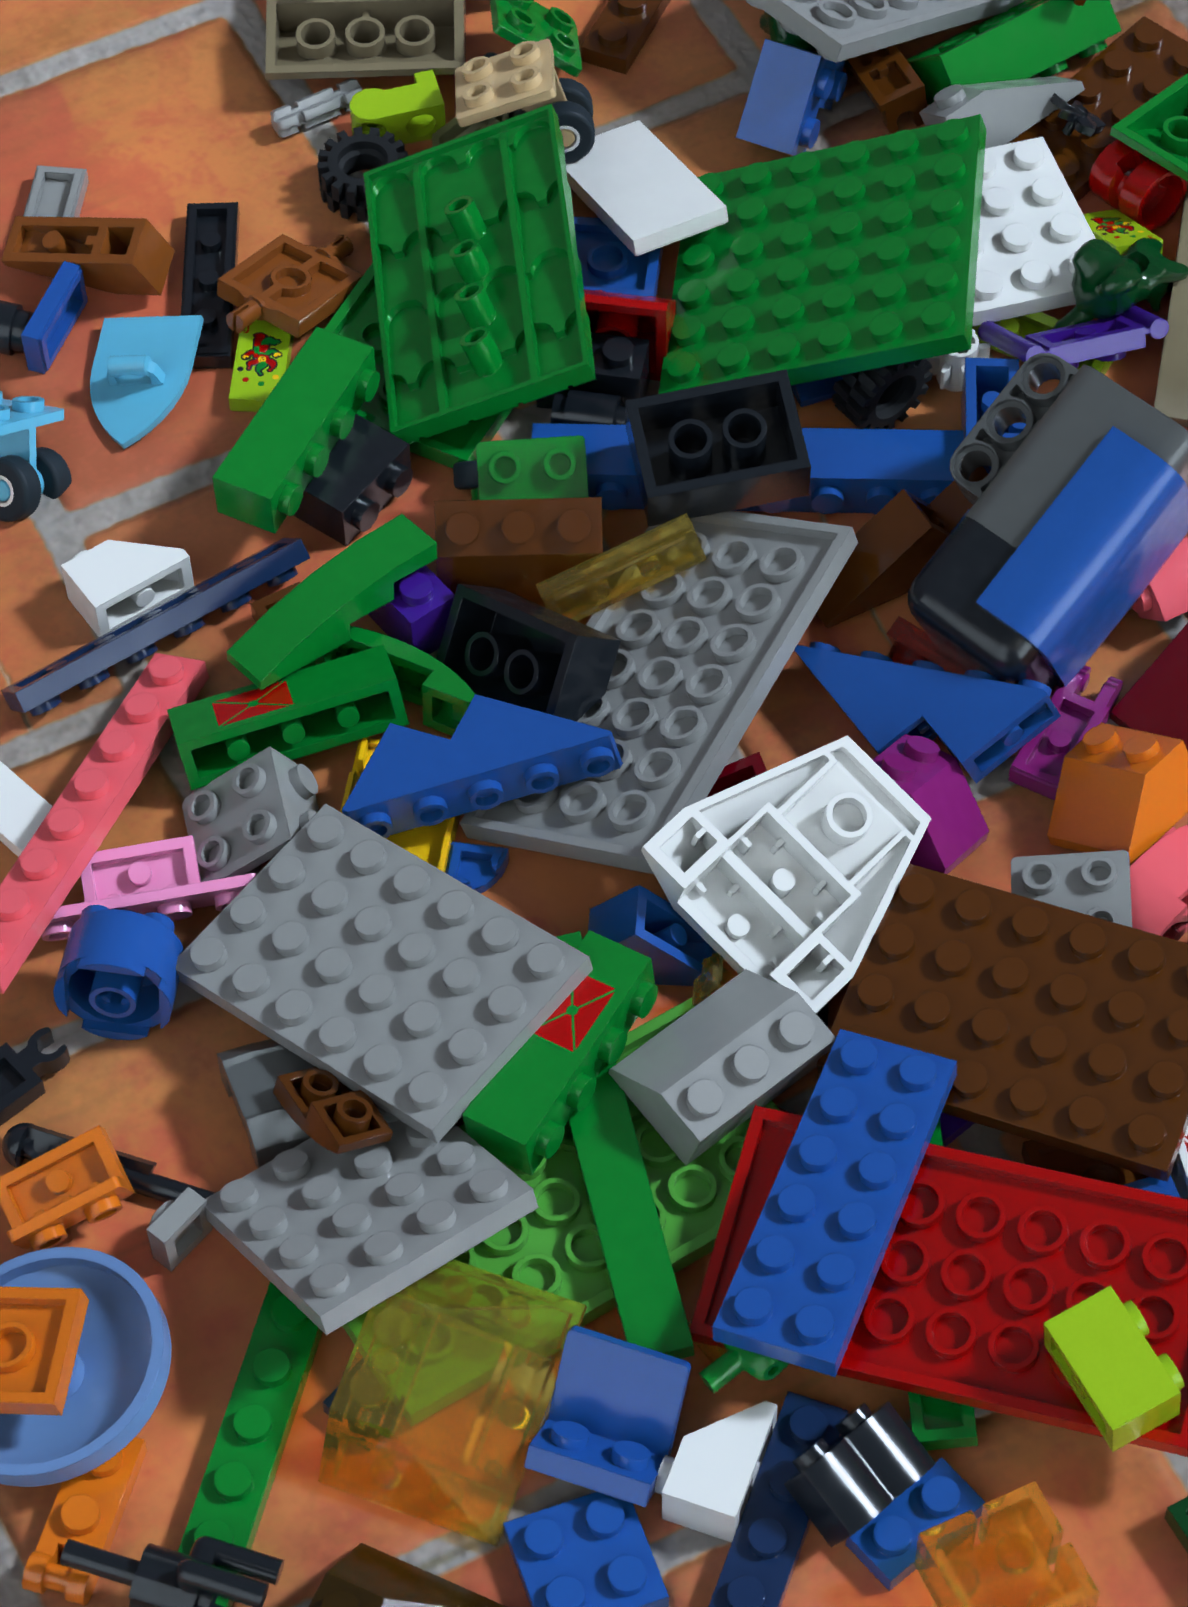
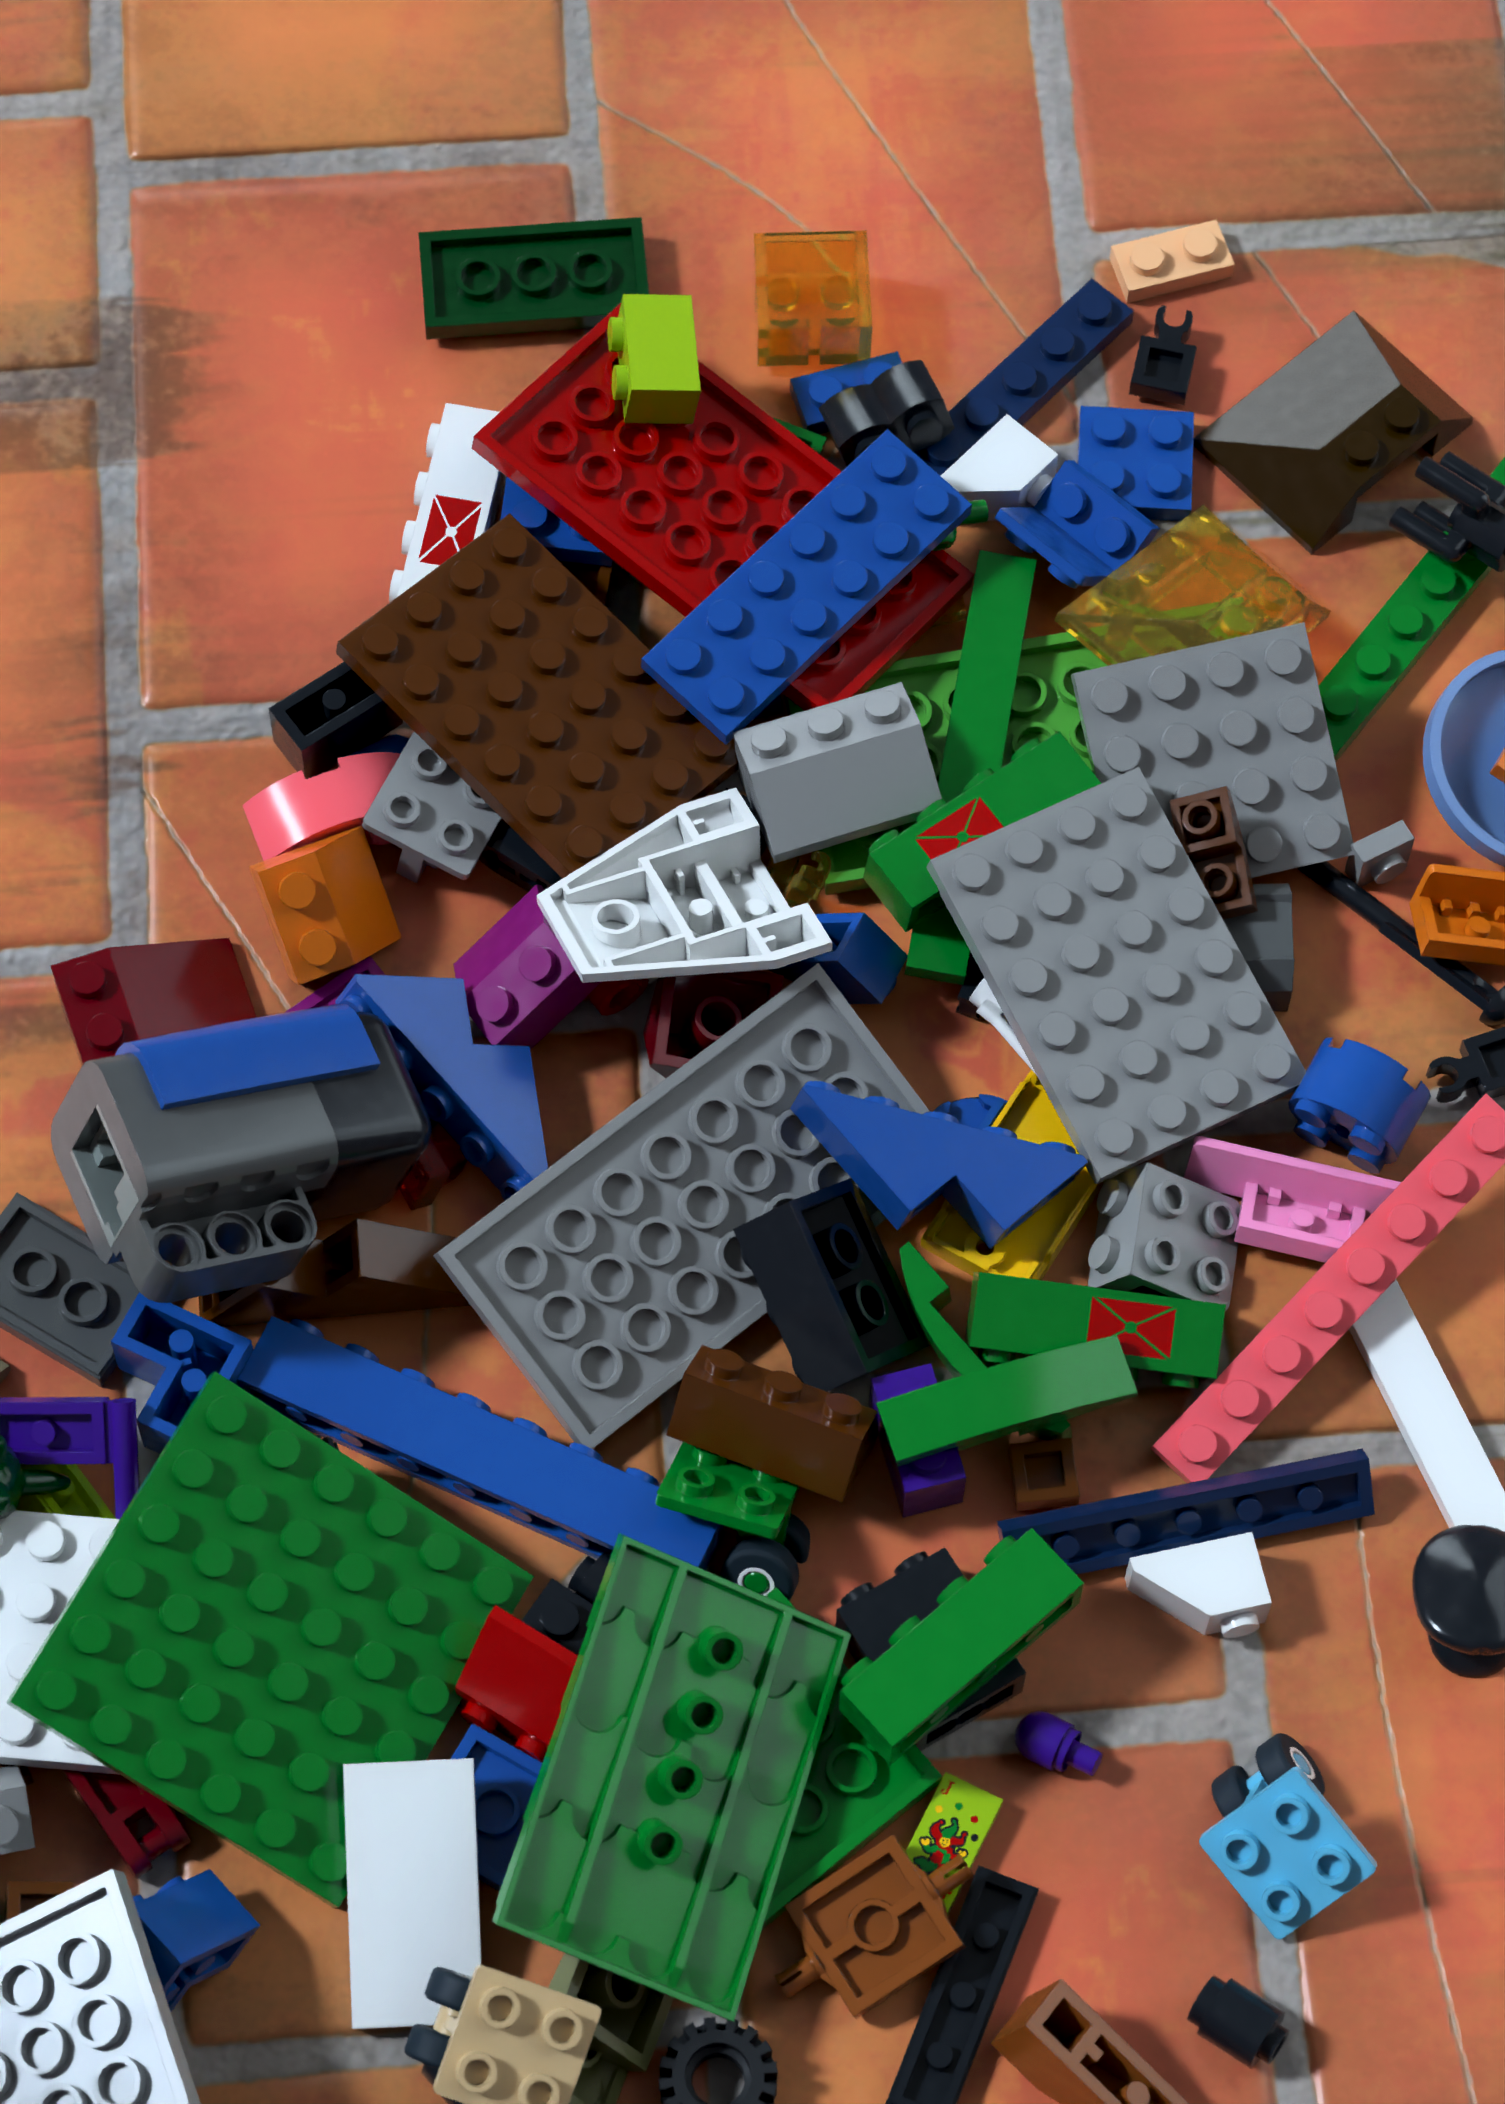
camera: 160 degrees left, 10 degrees up
blue tile [21,261,88,374] -> none
medium azure shield [90,315,204,449] -> none
clear yellow tile [535,513,707,621] -> none
black brick [625,369,811,527] -> none
none -> dark purple cylinder [1015,1711,1103,1776]

